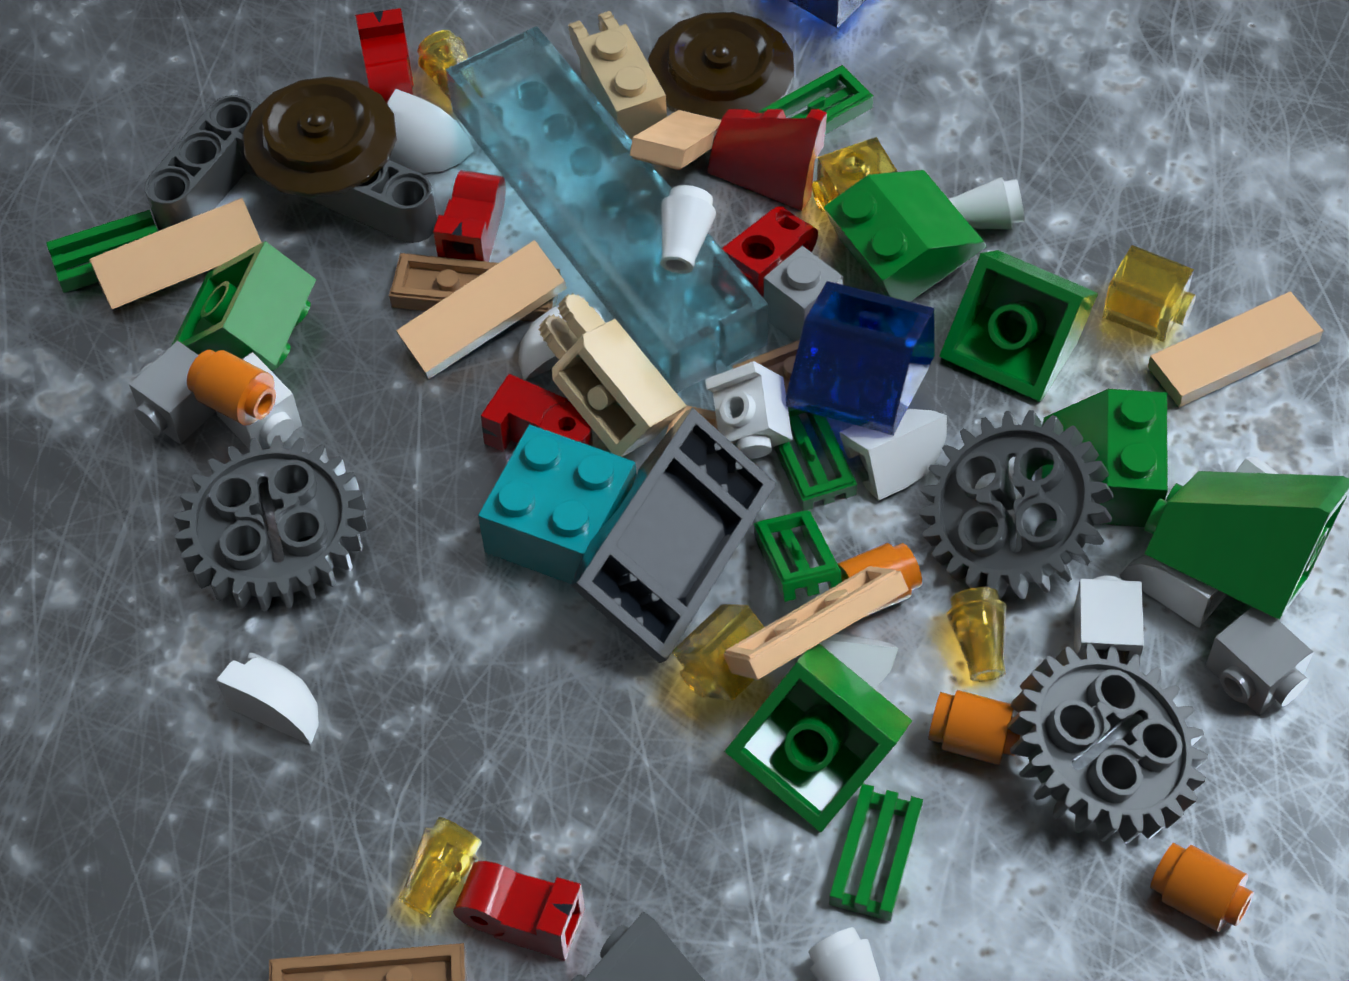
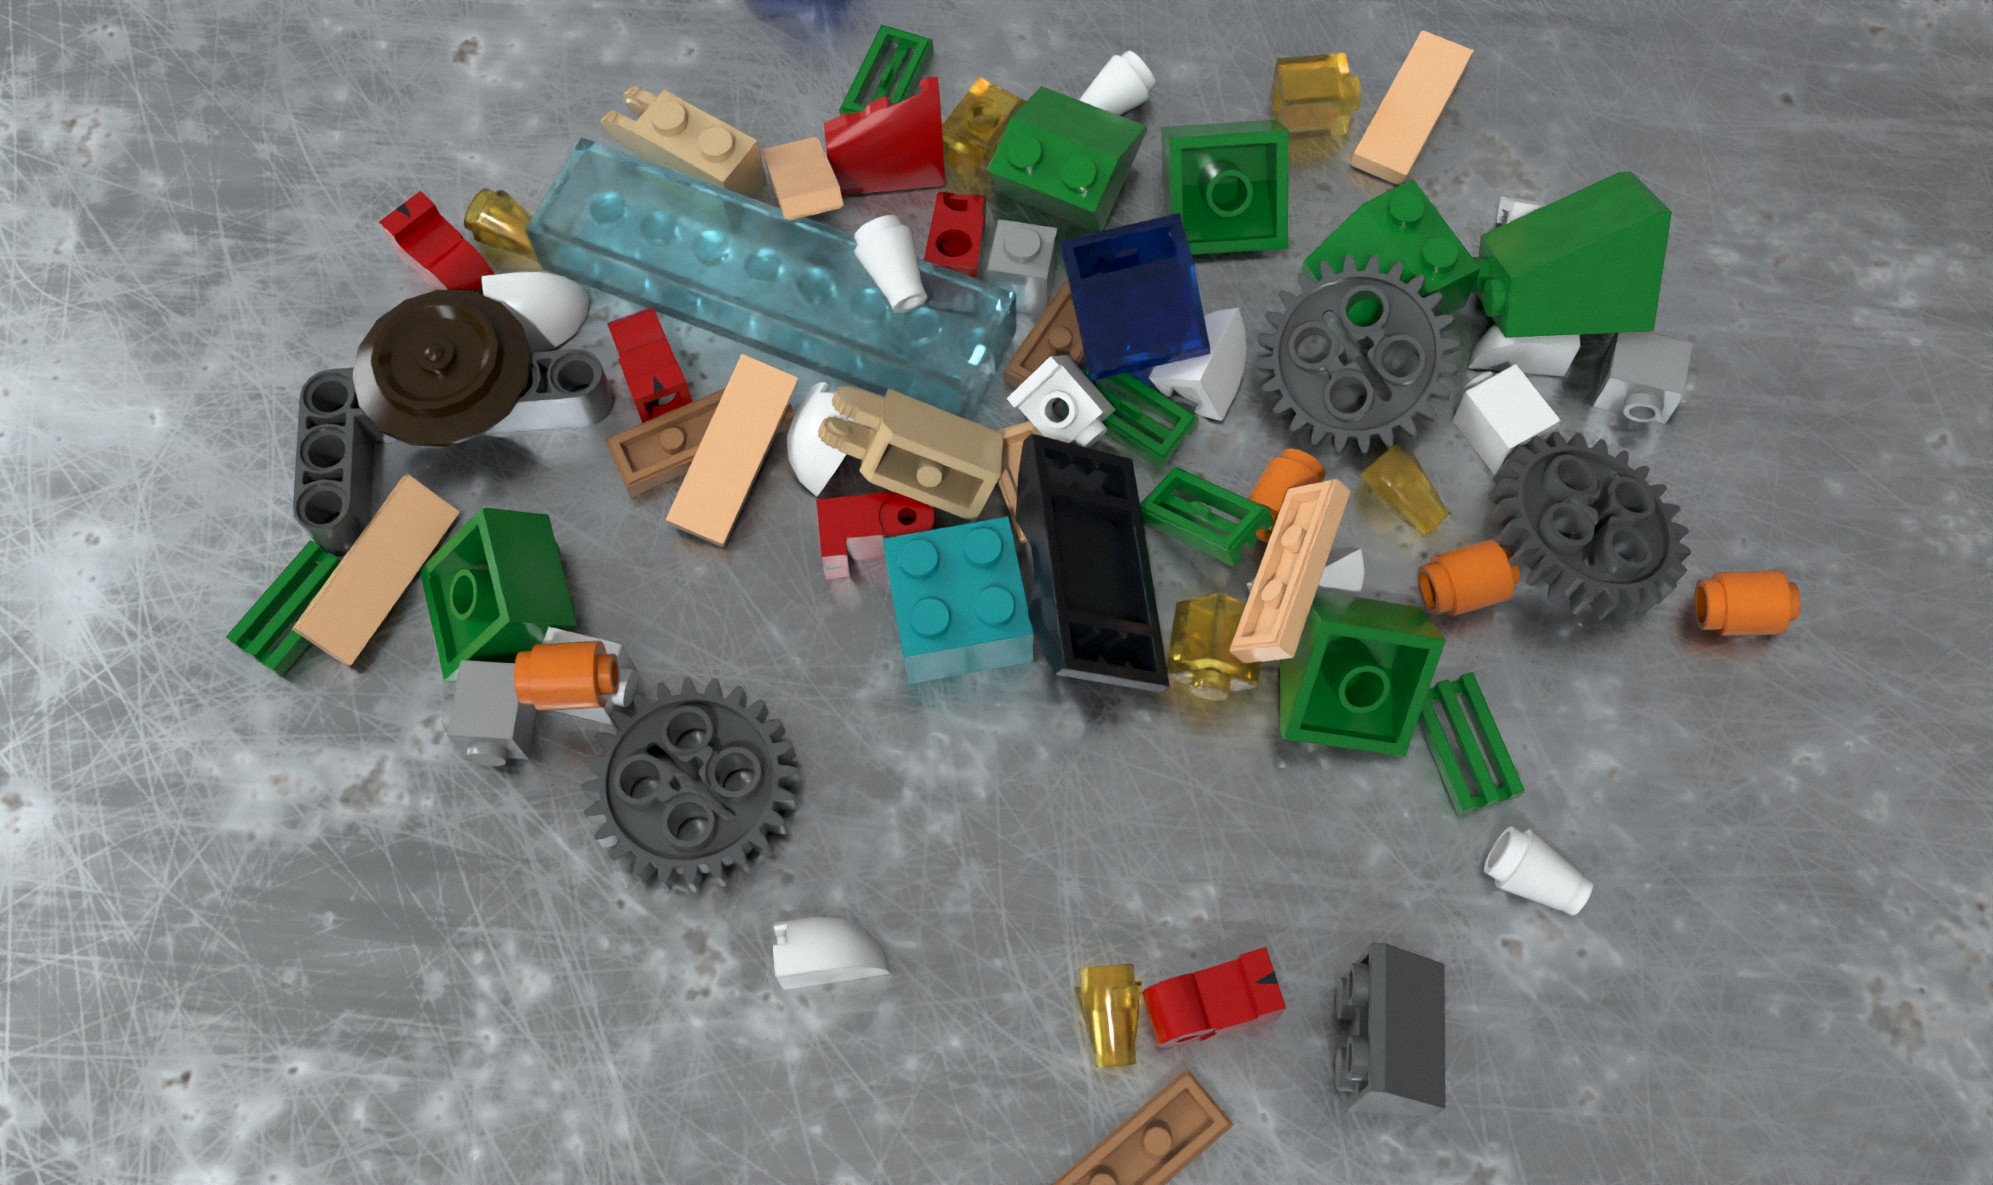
camera: 35 degrees left, 10 degrees up
dark brown piece [648,12,794,120] -> none

